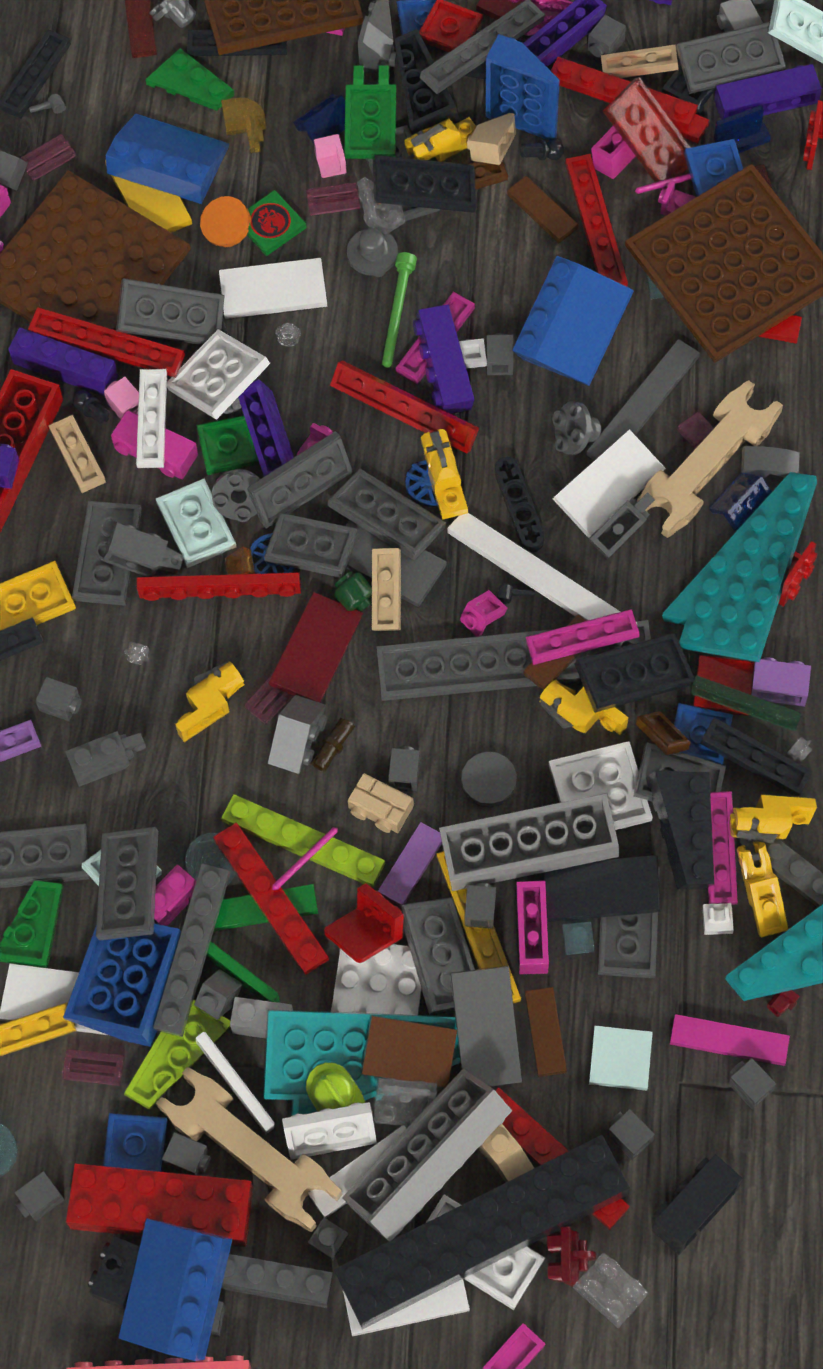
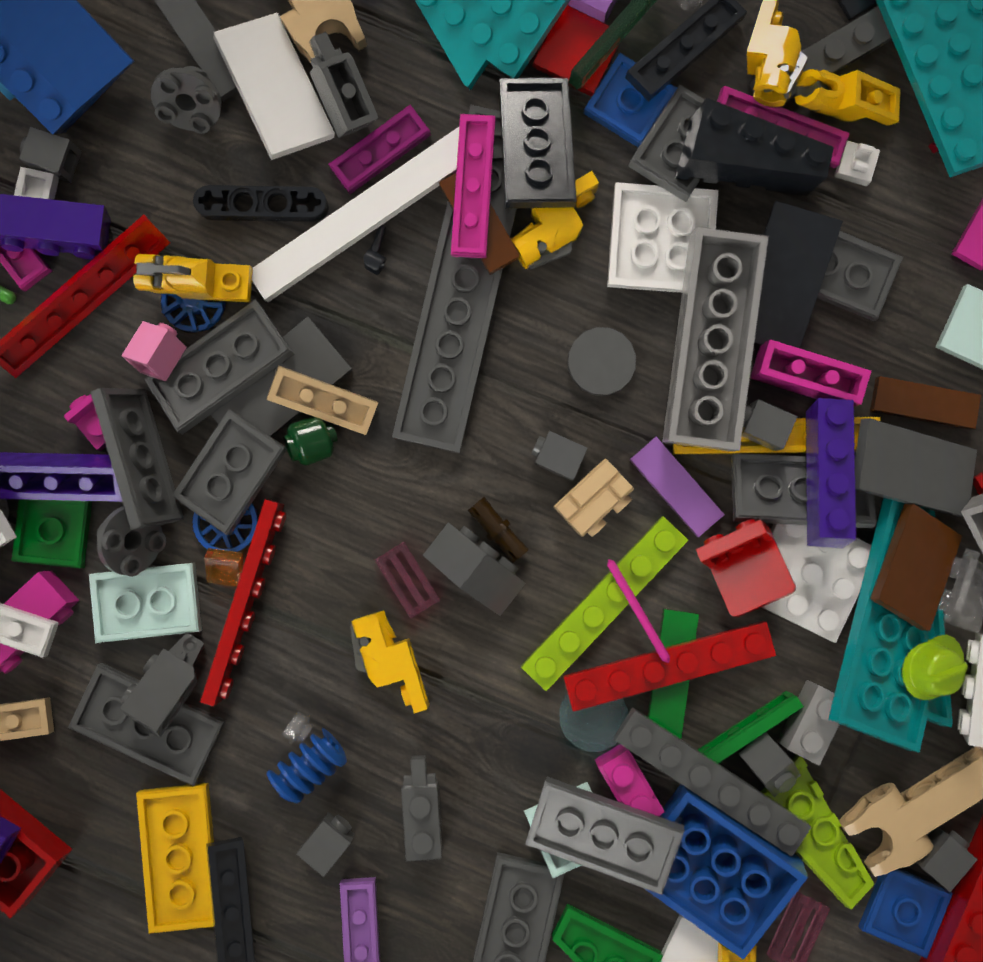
camera: 75 degrees left, 20 degrees up
white tile [195,1032,275,1134] -> none
dark red tile [269,592,363,703] -> none
dark pink bracket [460,590,508,637] -> none
clear light blue plate [562,922,595,955] -> none
reddish brown tile [636,711,691,755] -> none
none -> bright pink brick [121,321,187,382]
none -> blue piece [266,728,347,803]
none -> magenta tile [328,105,431,195]
none -> dark purple brick [806,398,856,548]

